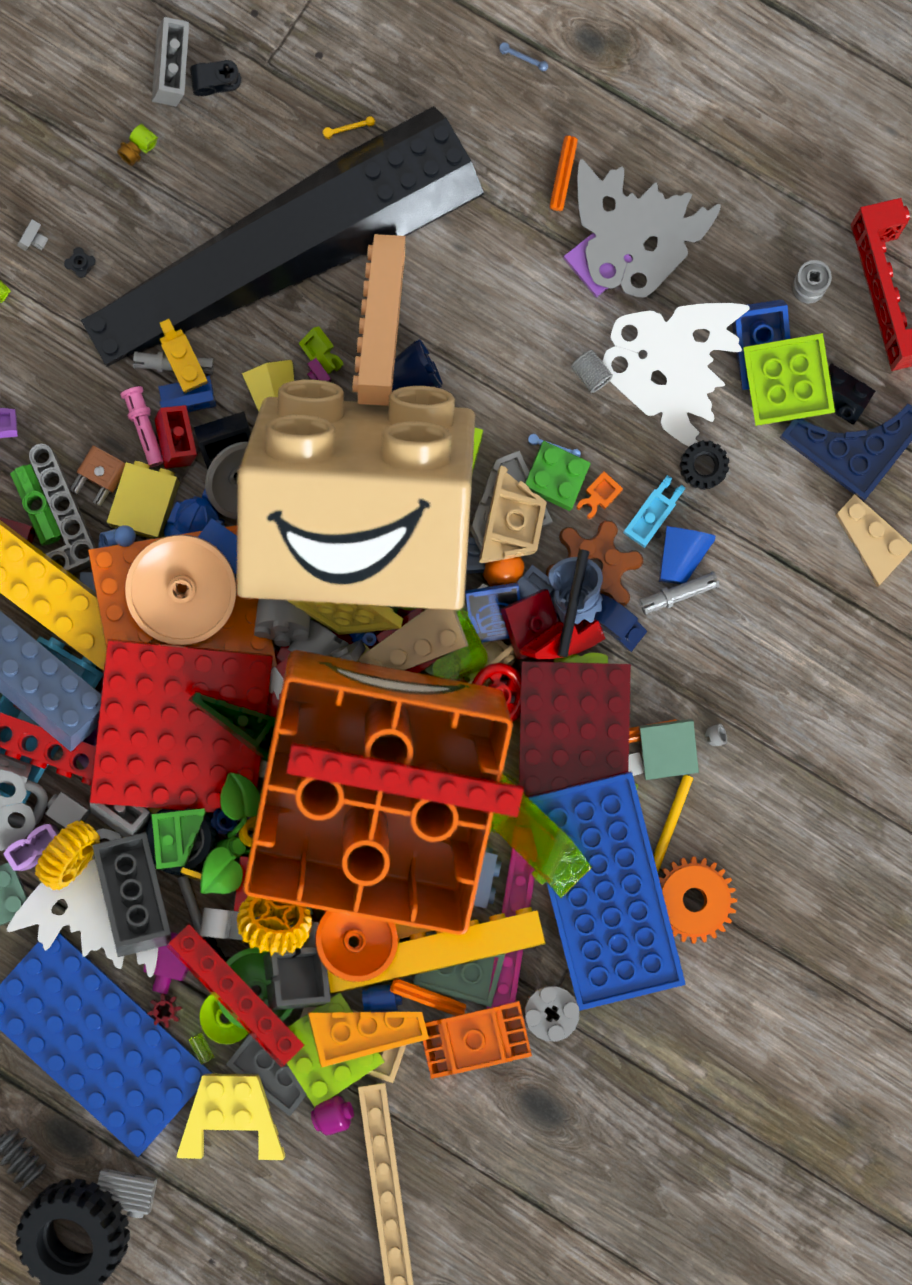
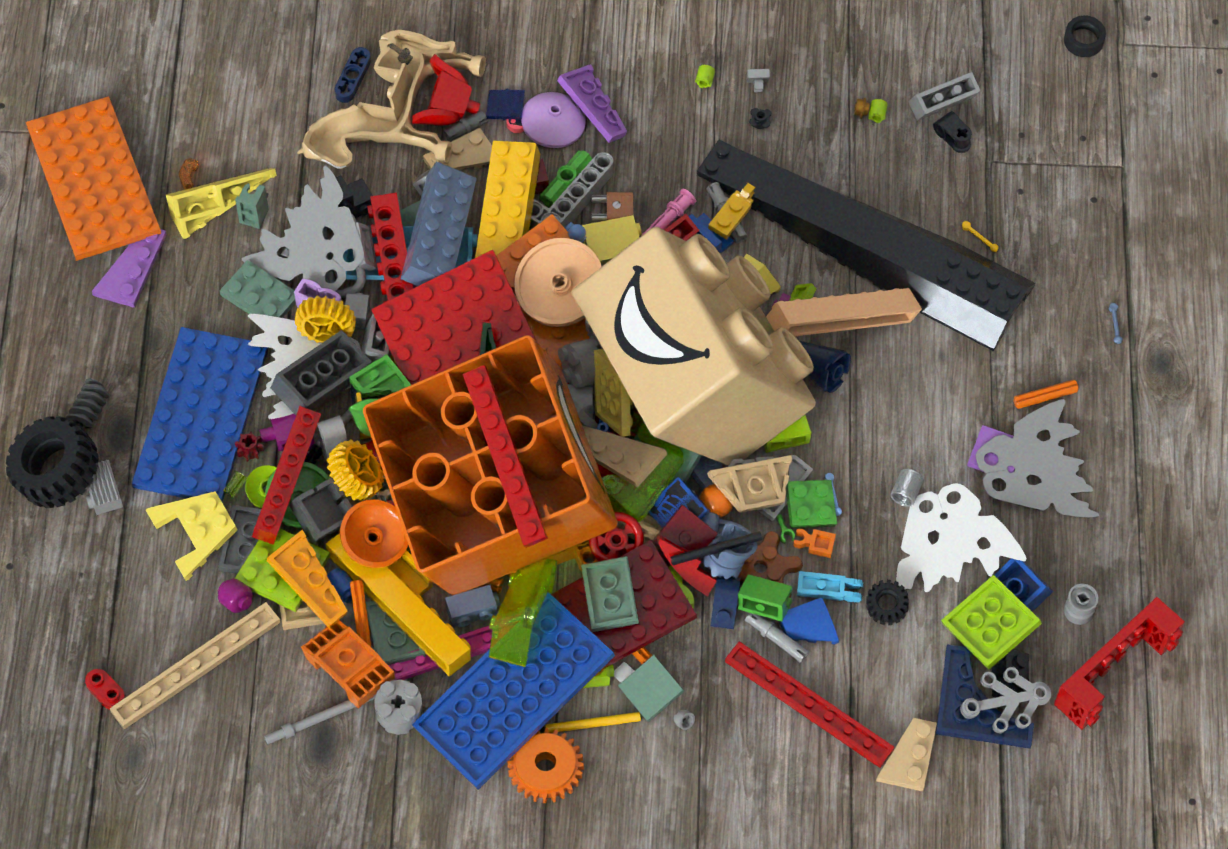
camera: 60 degrees right, 20 degrees down
none -> light grey bar [264,695,376,745]
none -> sand green tile [581,556,639,632]
none -> red plate [725,641,895,768]
none -> bright green brick [738,574,792,622]
none -> bright green hand [776,514,795,544]
none -> light grey plant [960,667,1051,733]

